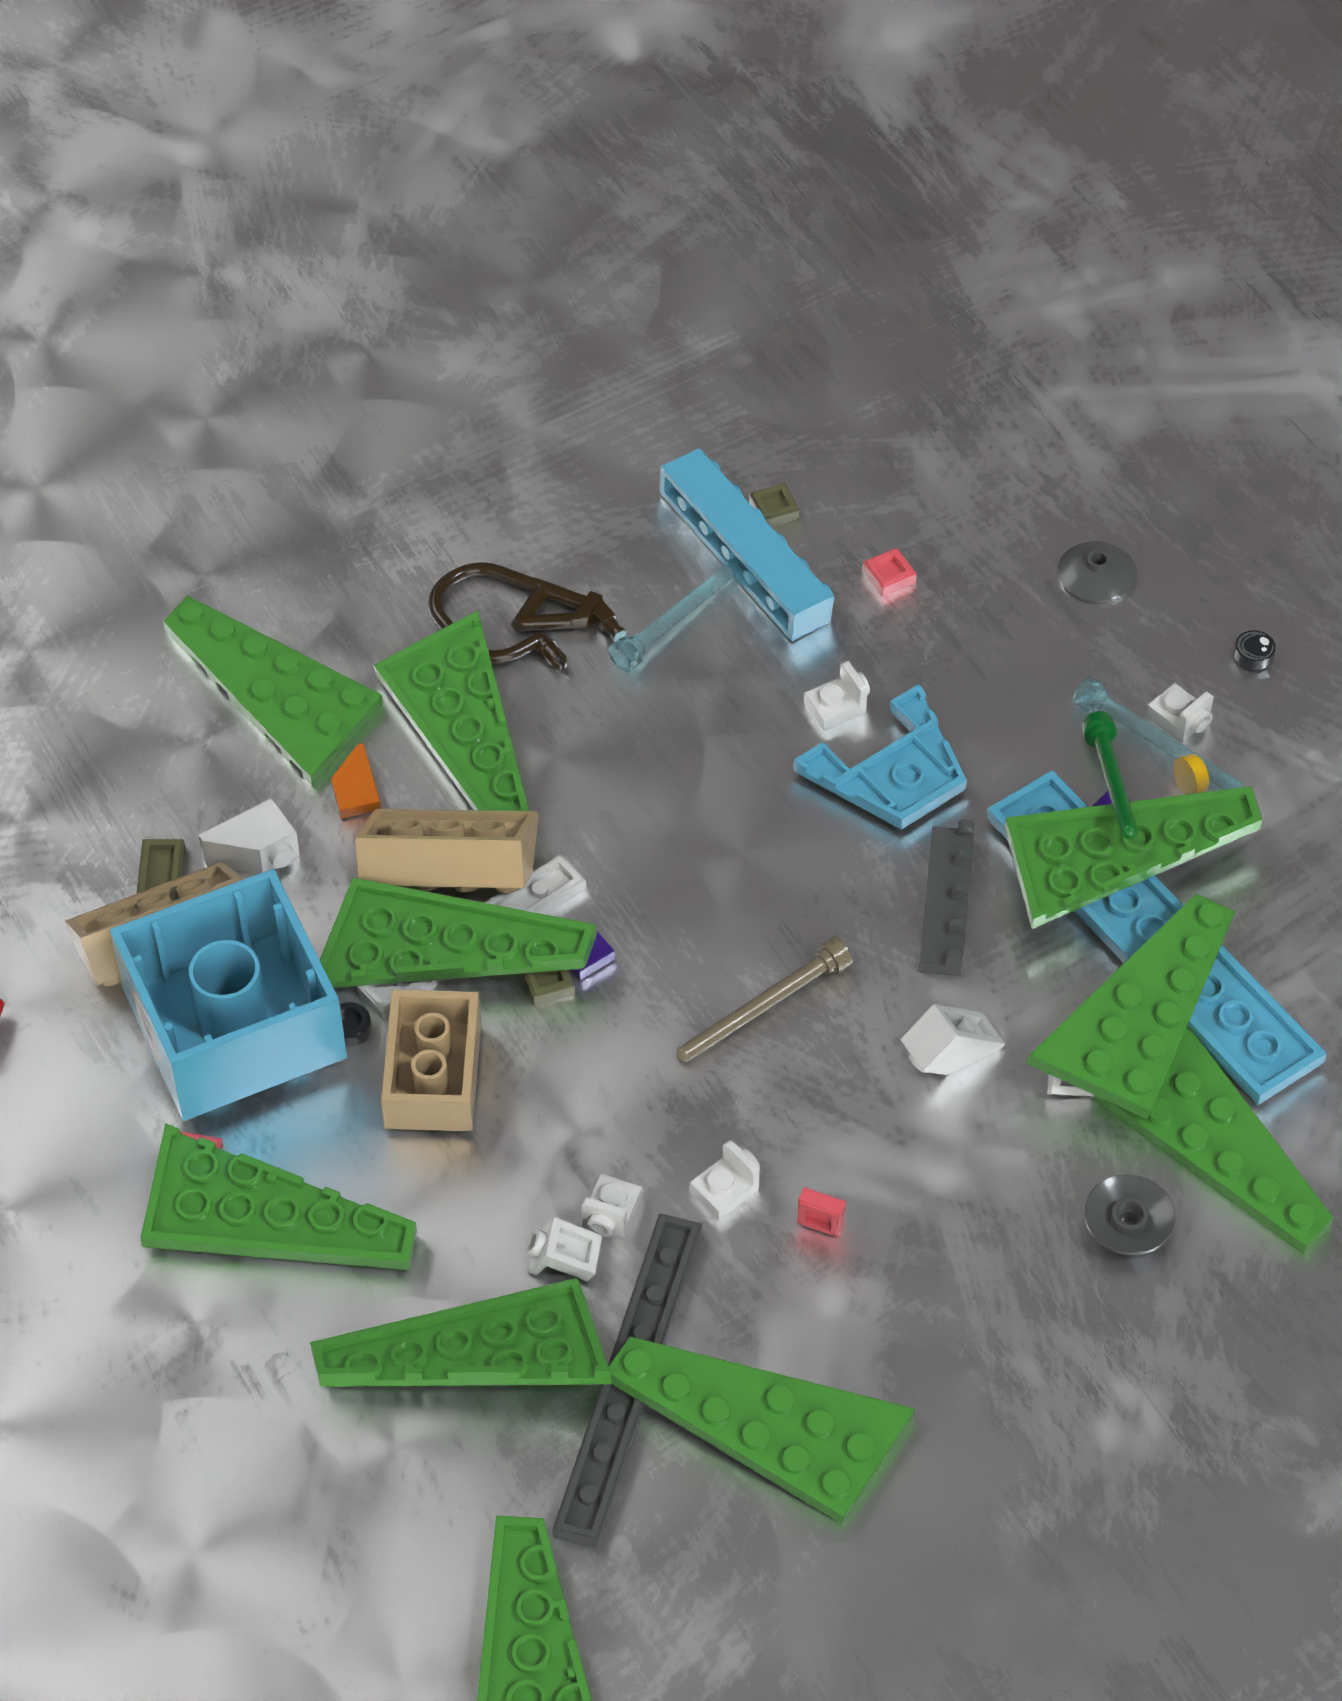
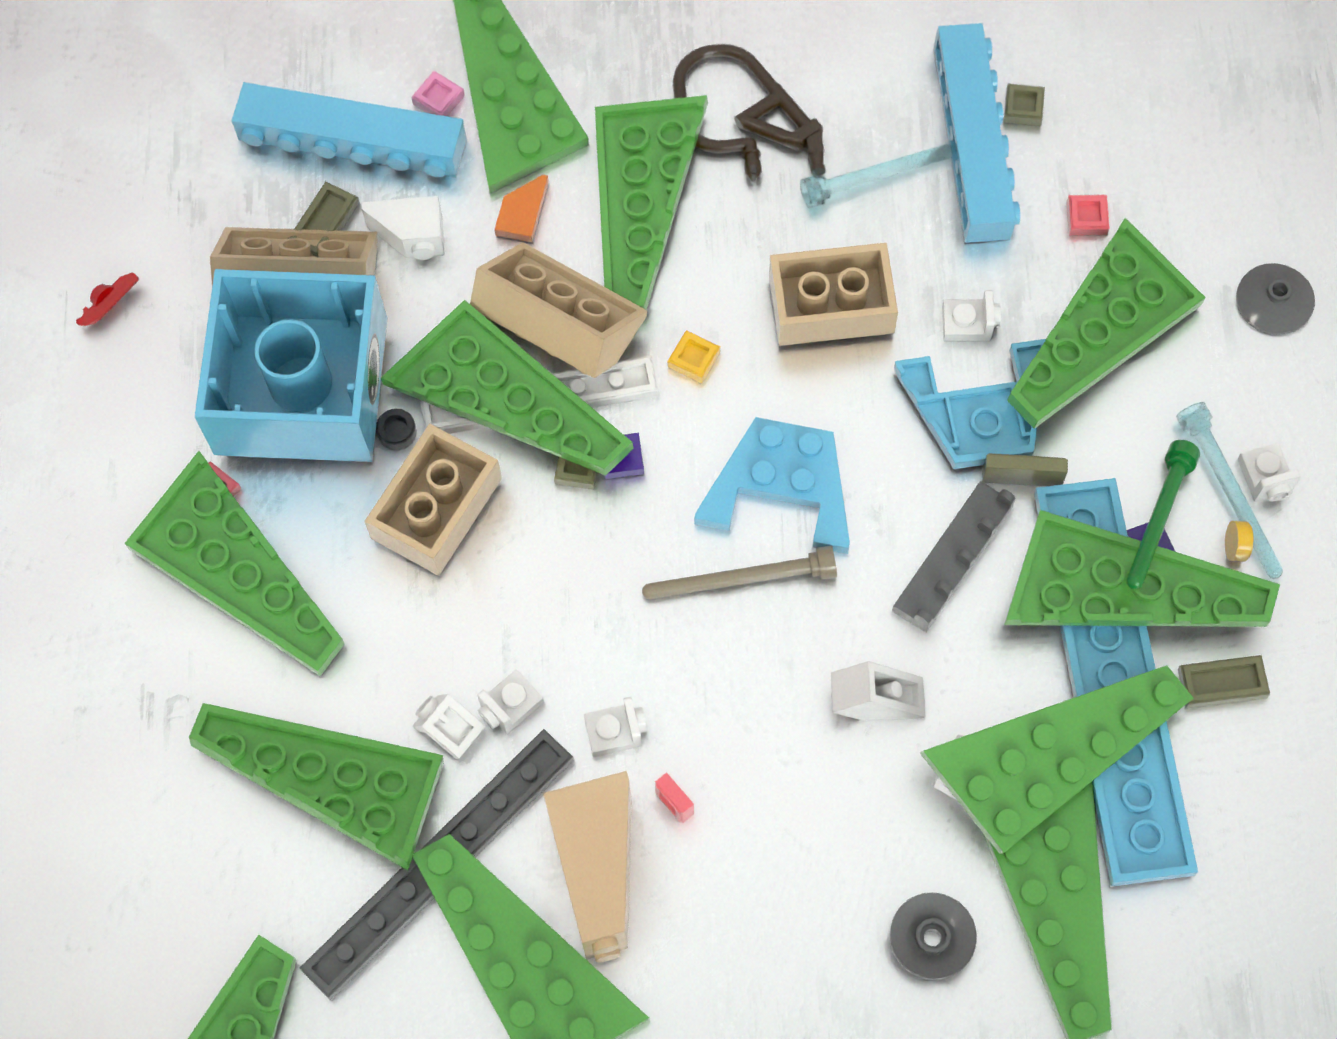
camera: 30 degrees right, 15 degrees up
none -> medium azure brick [231,82,467,177]
none -> bright pink tile [411,71,465,116]
none -> tan slope [543,771,632,963]
none -> yellow tile [667,330,720,383]
none -> medium azure wing [694,417,850,554]
none -> tan brick [769,242,898,346]
none -> olive tile [982,453,1068,486]
none -> bright green wing [1007,217,1206,429]
none -> olive tile [1177,655,1270,709]

